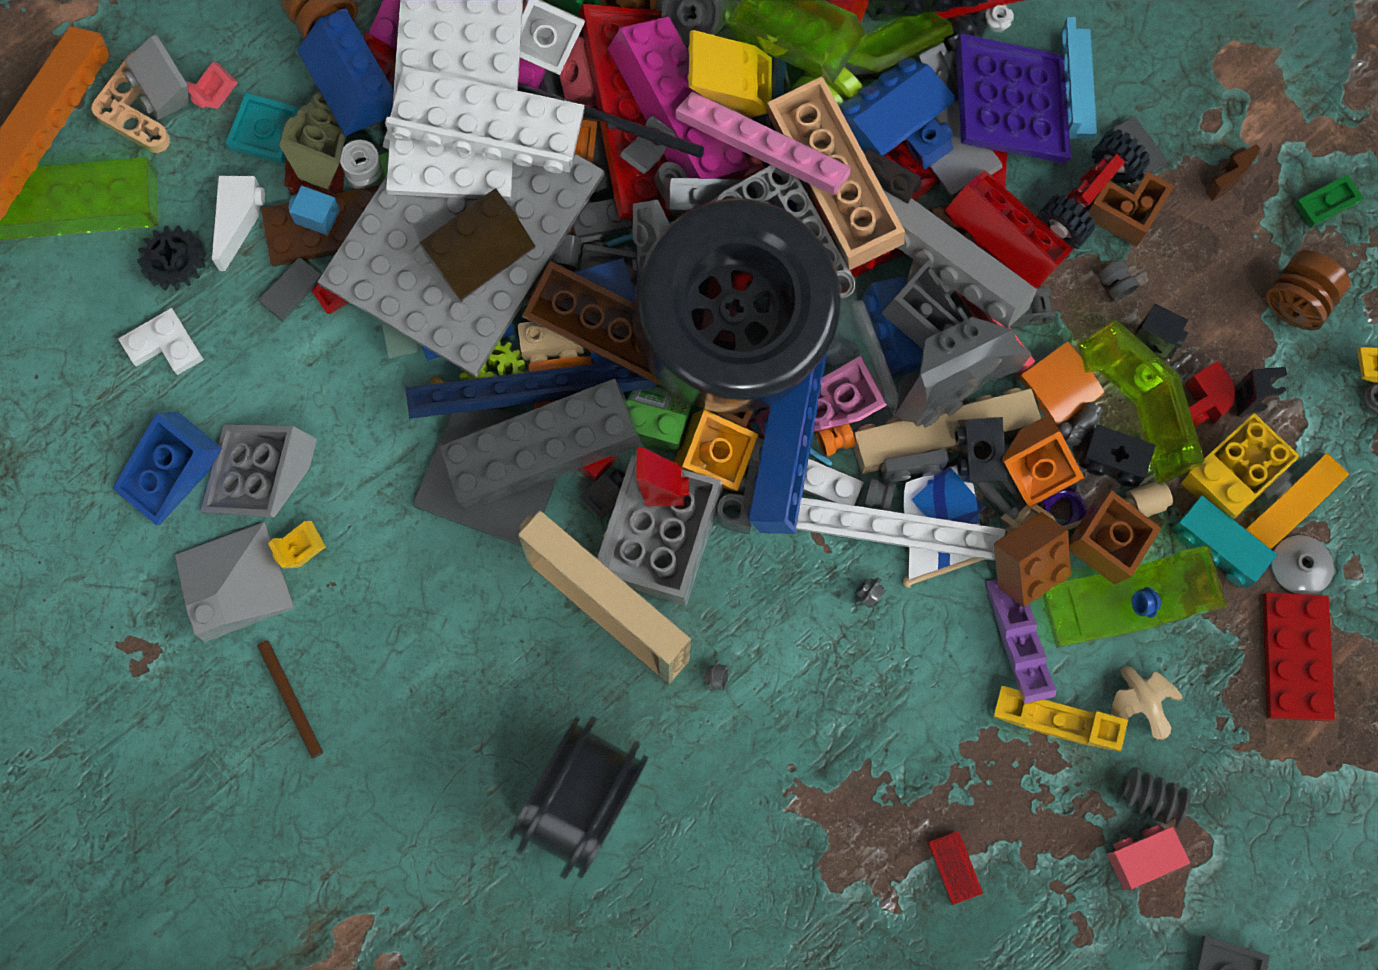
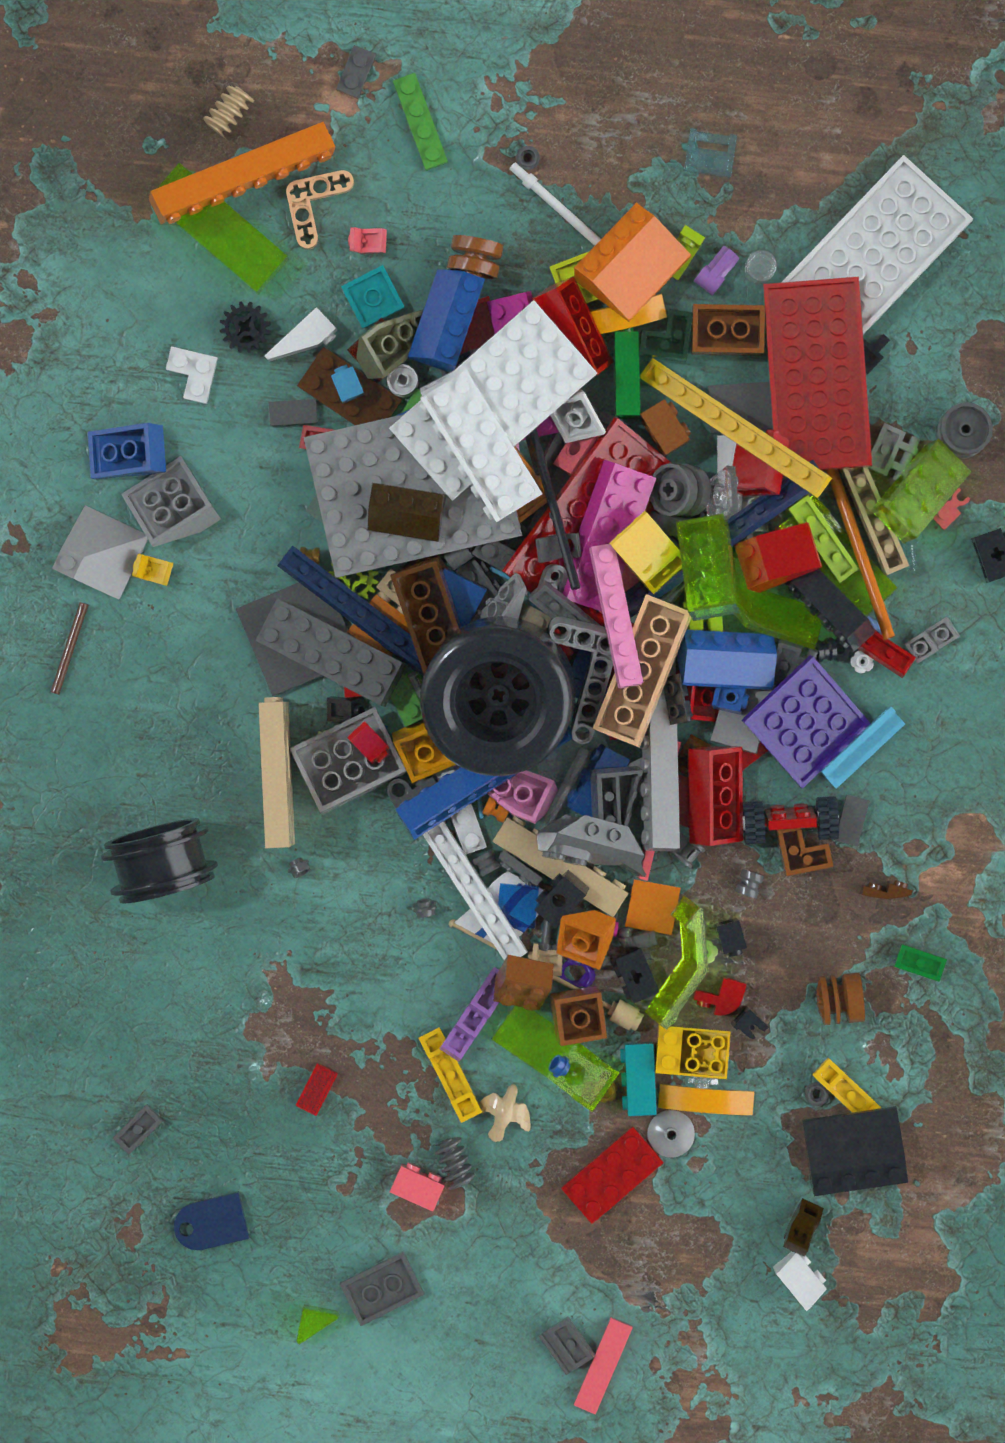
camera: 50 degrees right, 15 degrees up
light grey slope [124,34,189,120] -> none

